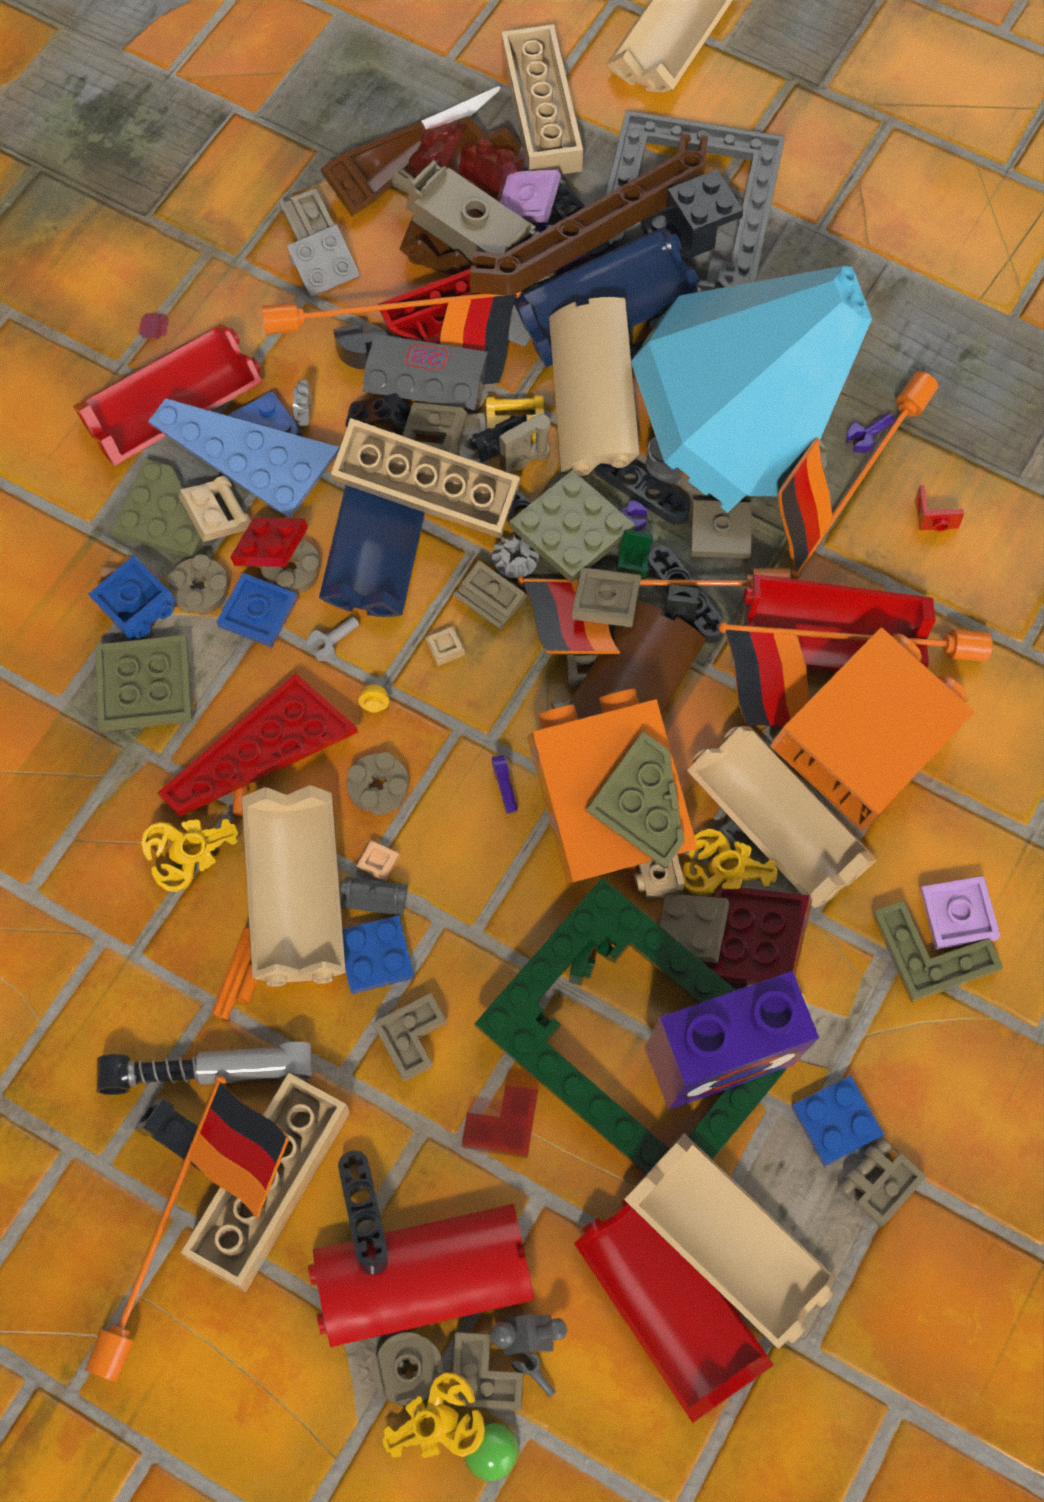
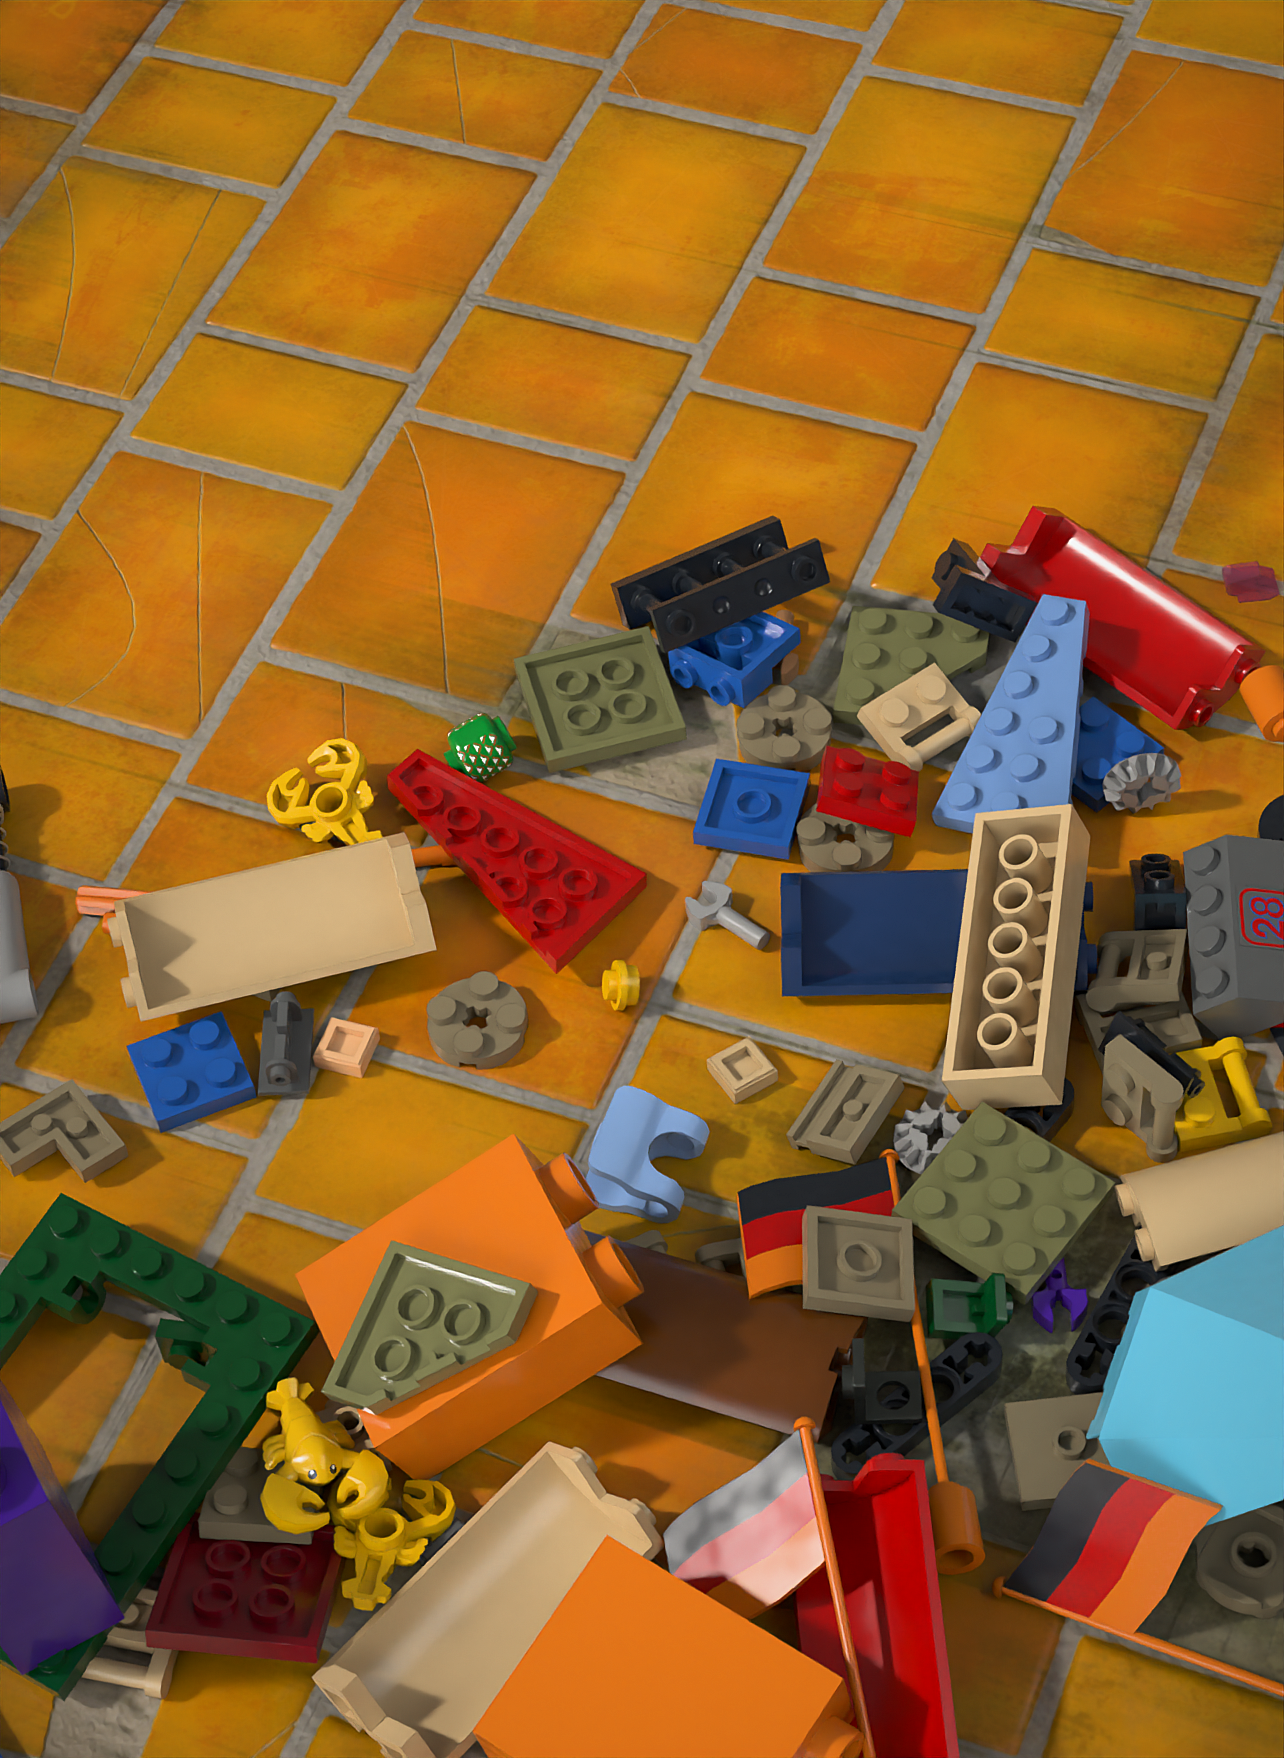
camera: 85 degrees right, 15 degrees down
none -> yellow animal [260,1377,389,1535]
none -> green head [443,713,517,783]
none -> light blue piece [585,1086,710,1224]
none -> black fence [611,516,830,653]
none -> black bracket [931,538,1038,643]

